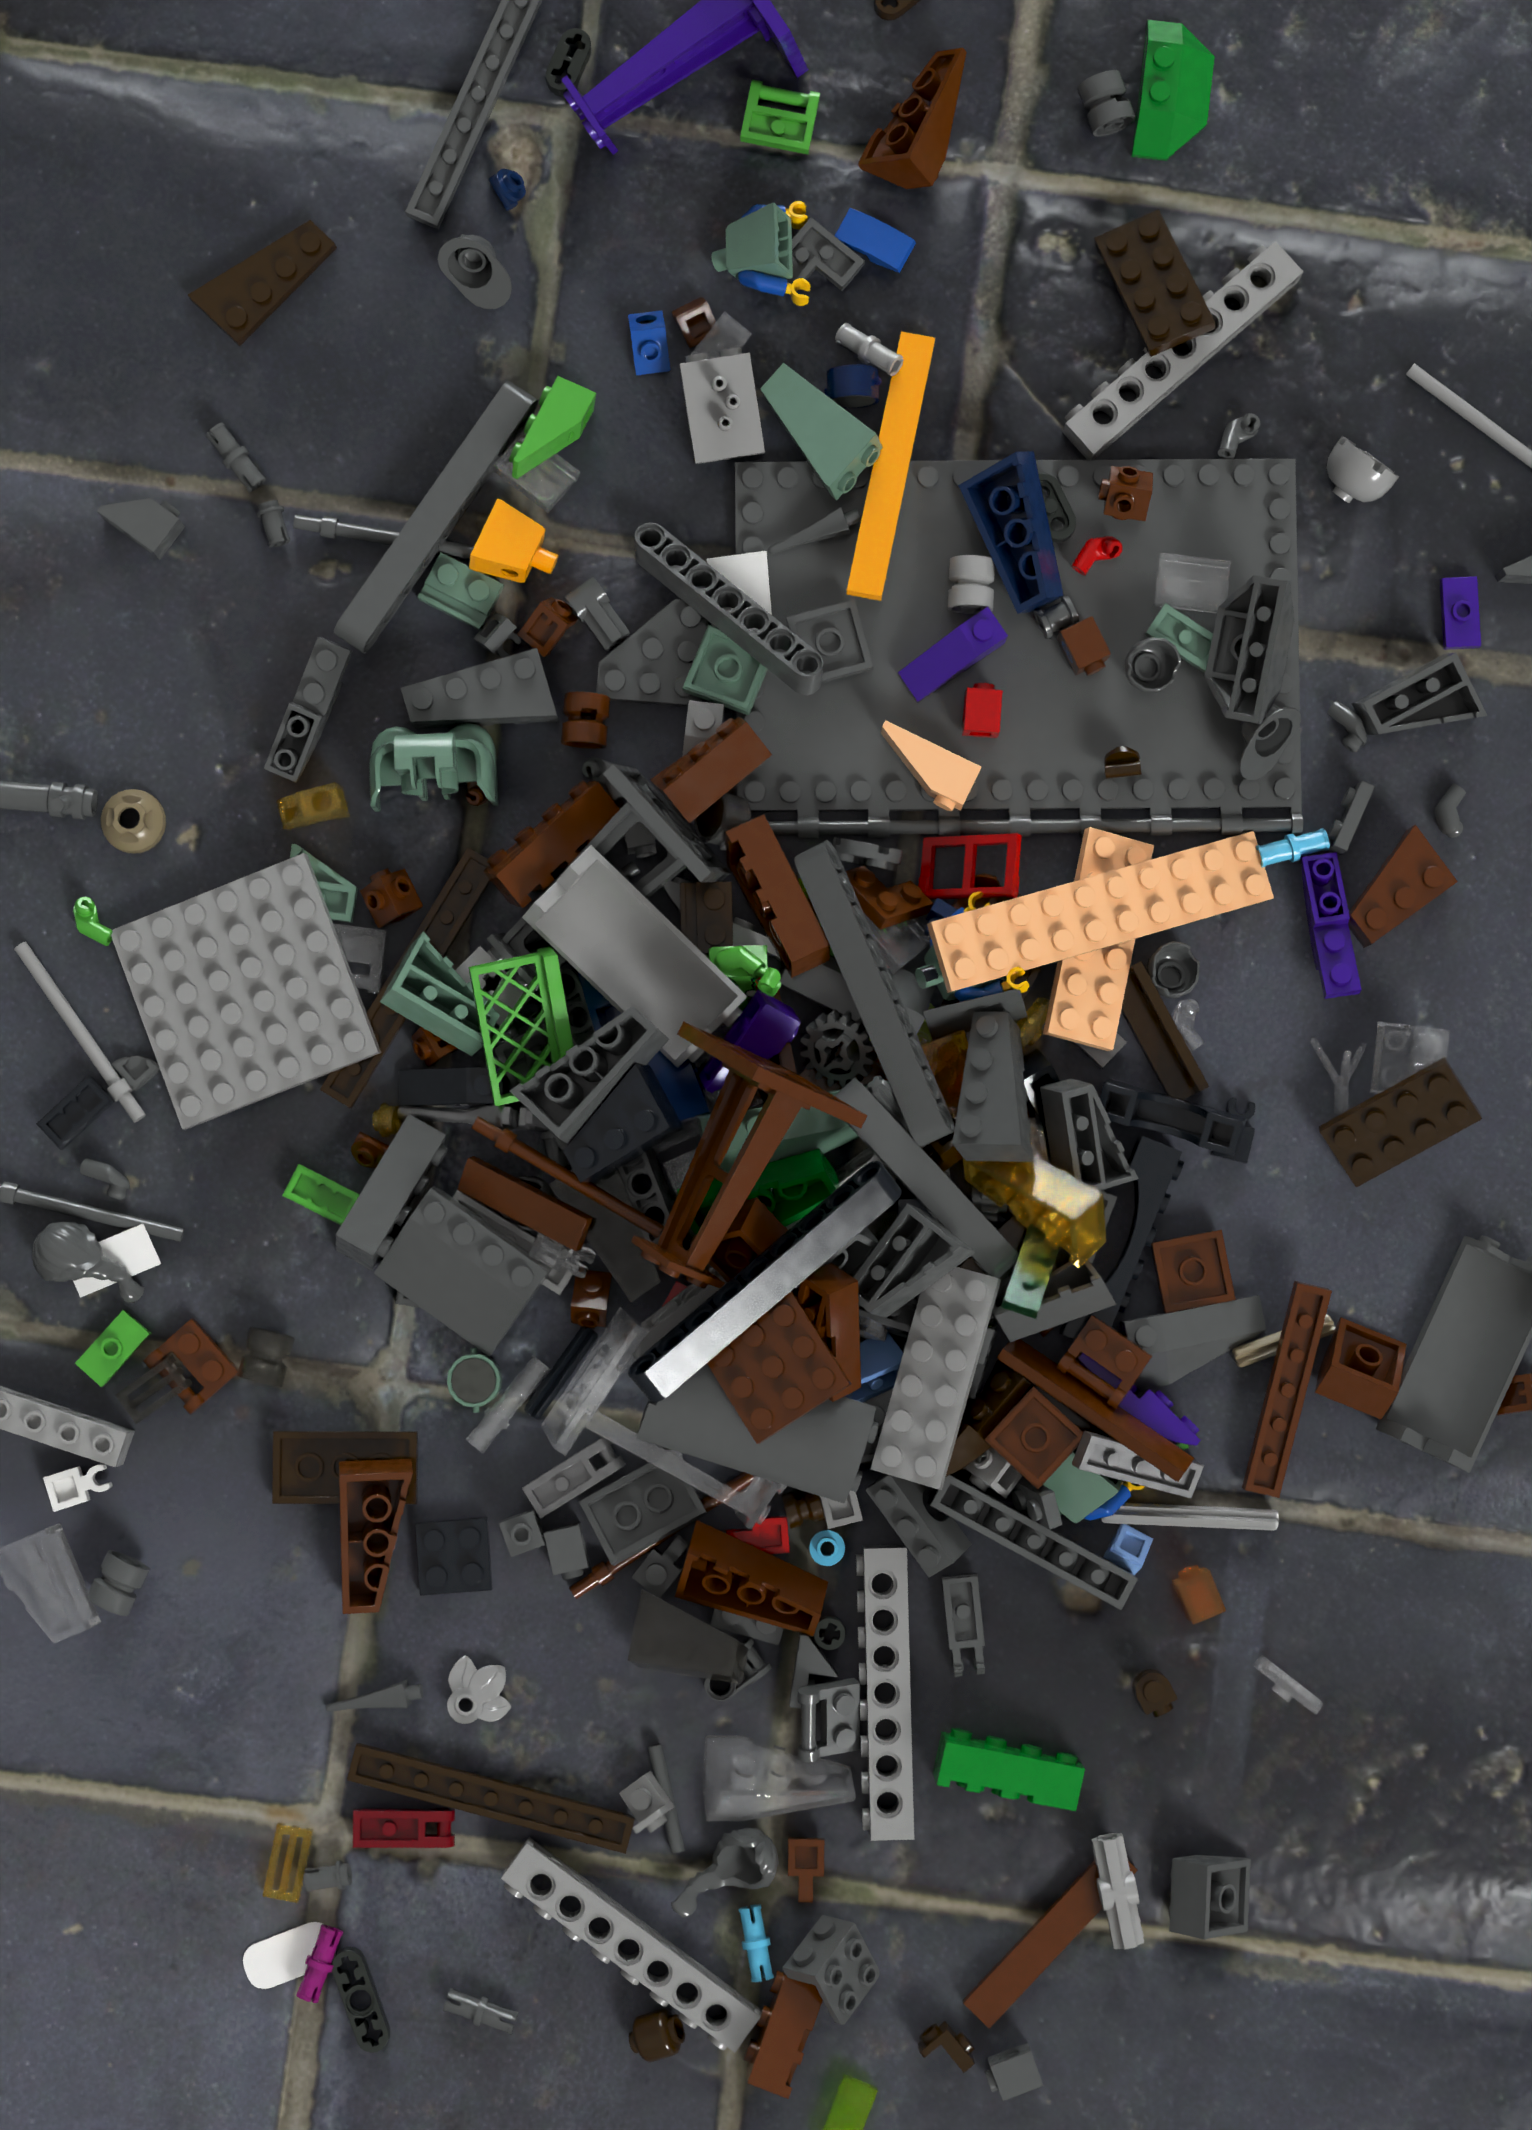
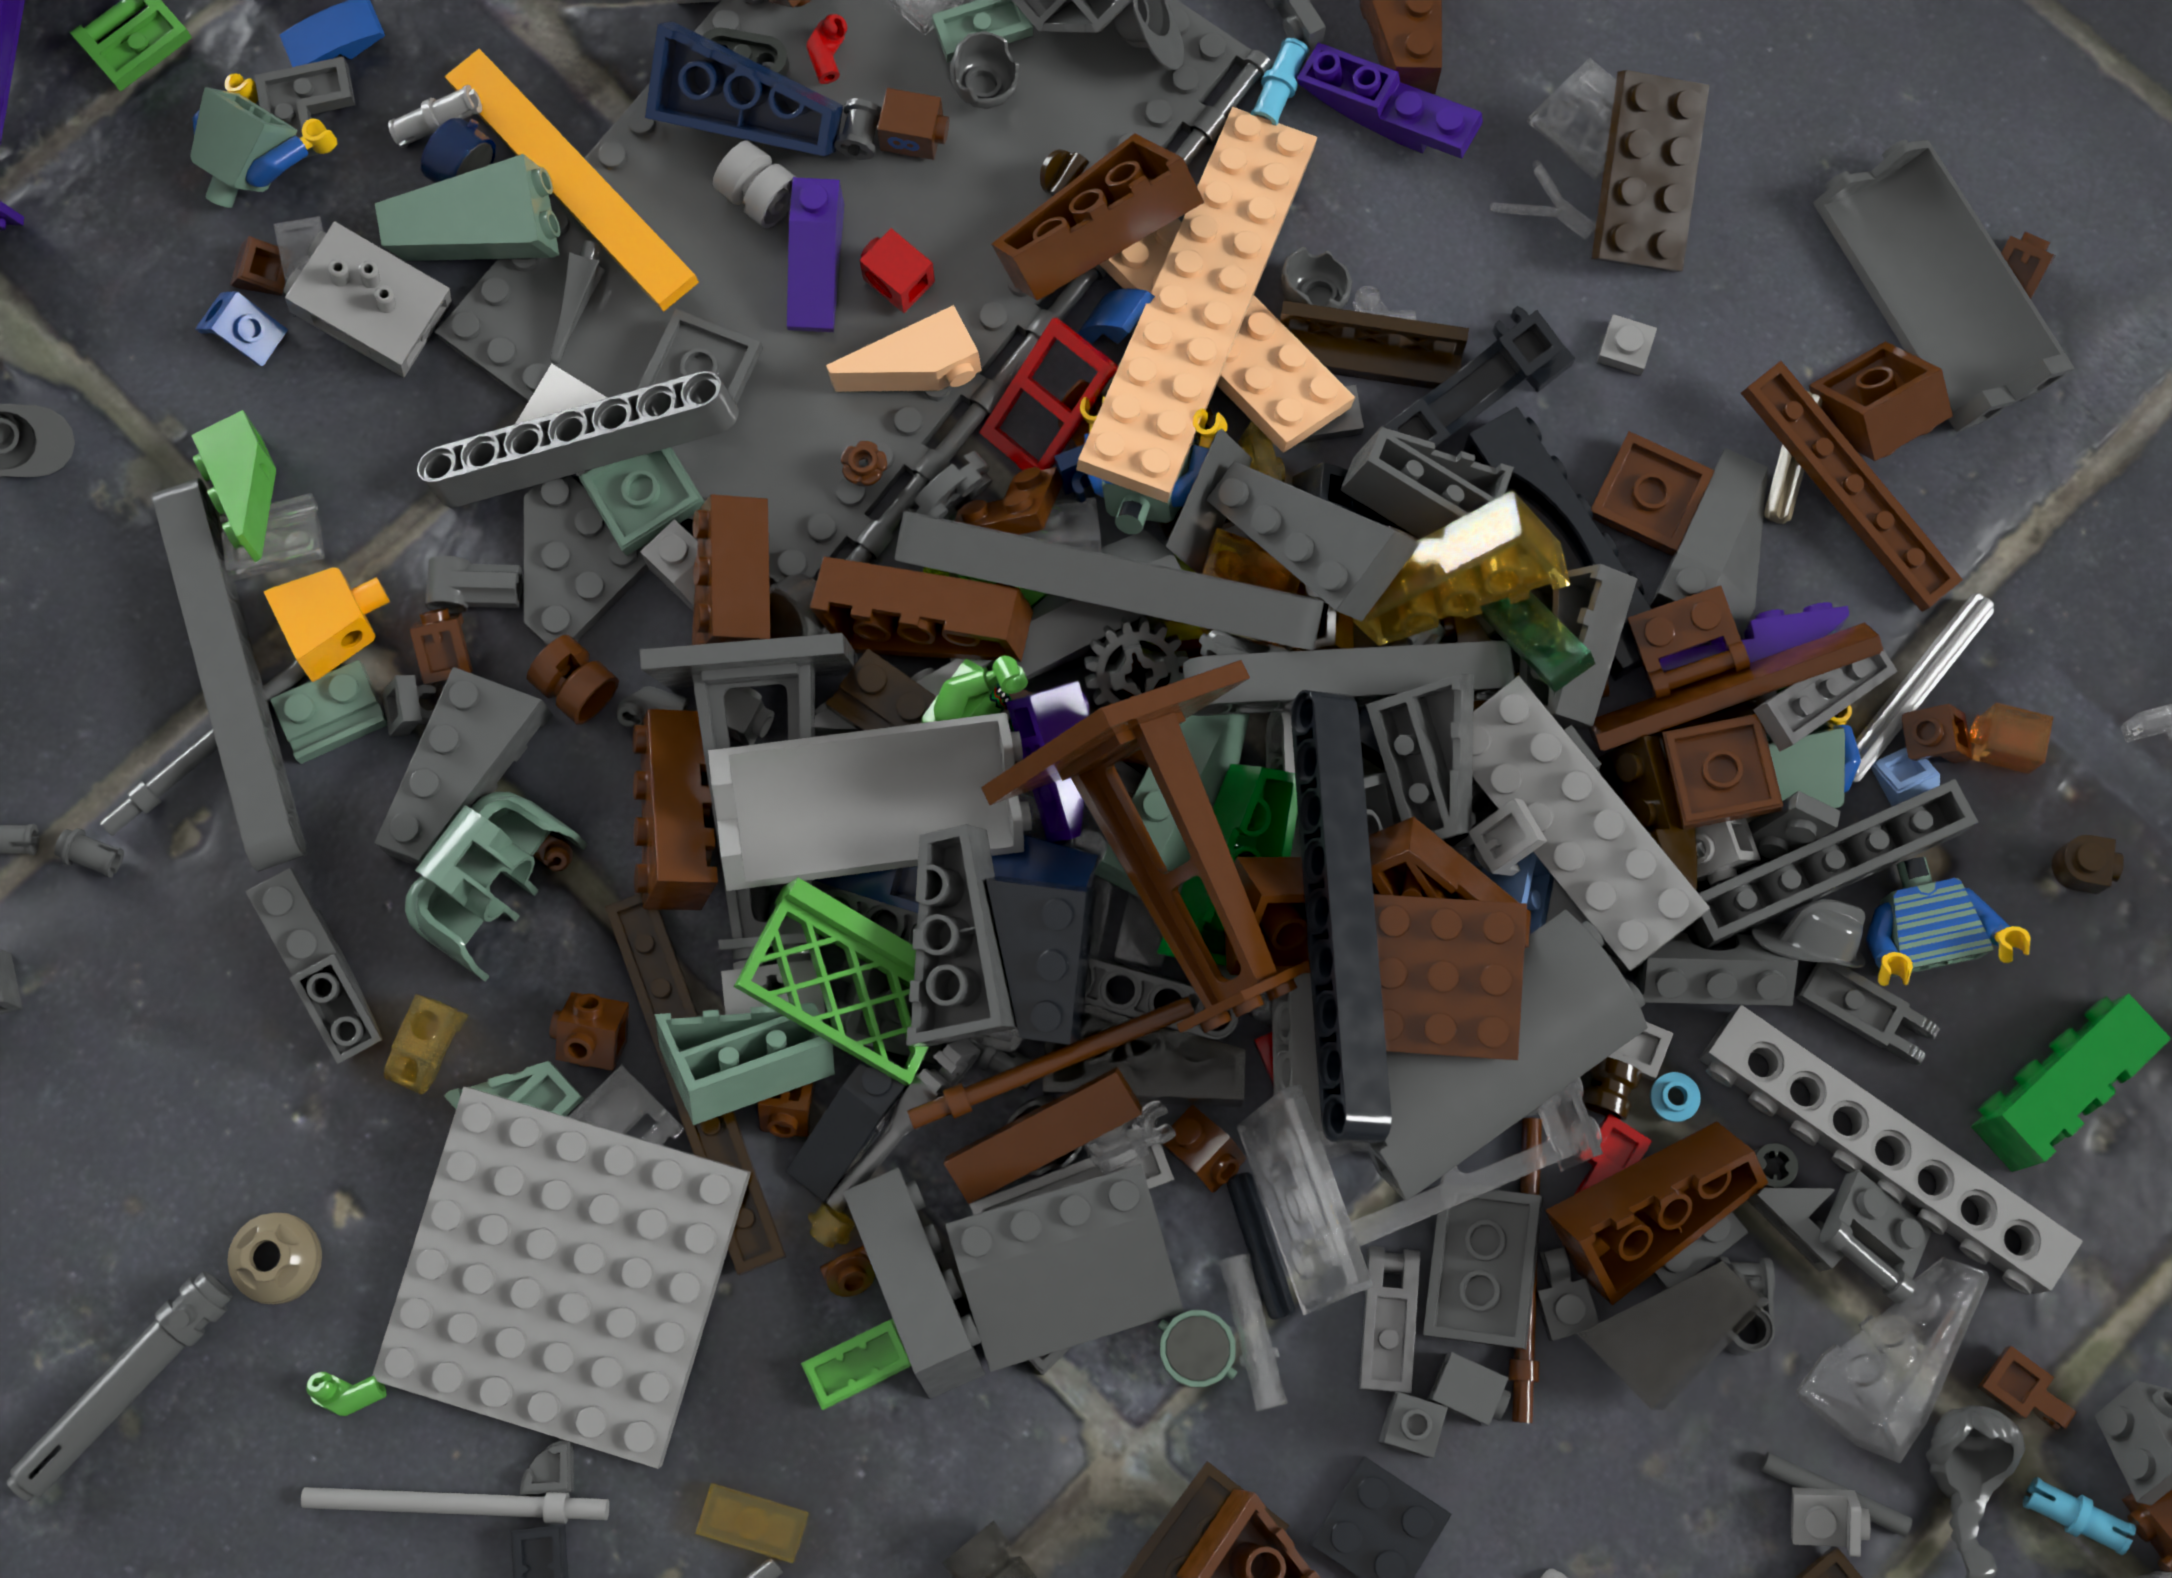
camera: 45 degrees left, 10 degrees down
none -> clear yellow plate [695,1483,810,1563]
none -> reddish brown plate [841,441,887,487]
none -> reddish brown wedge [991,133,1204,301]
none -> blue slope [1077,288,1155,344]
none -> light grey bracket [1468,798,1547,876]
none -> light grey plate [1597,314,1657,376]
none -> dark grey piece [1751,899,1866,968]
none -> torso [1866,857,2031,986]
none -> reddish brown bracket [1902,703,1973,763]

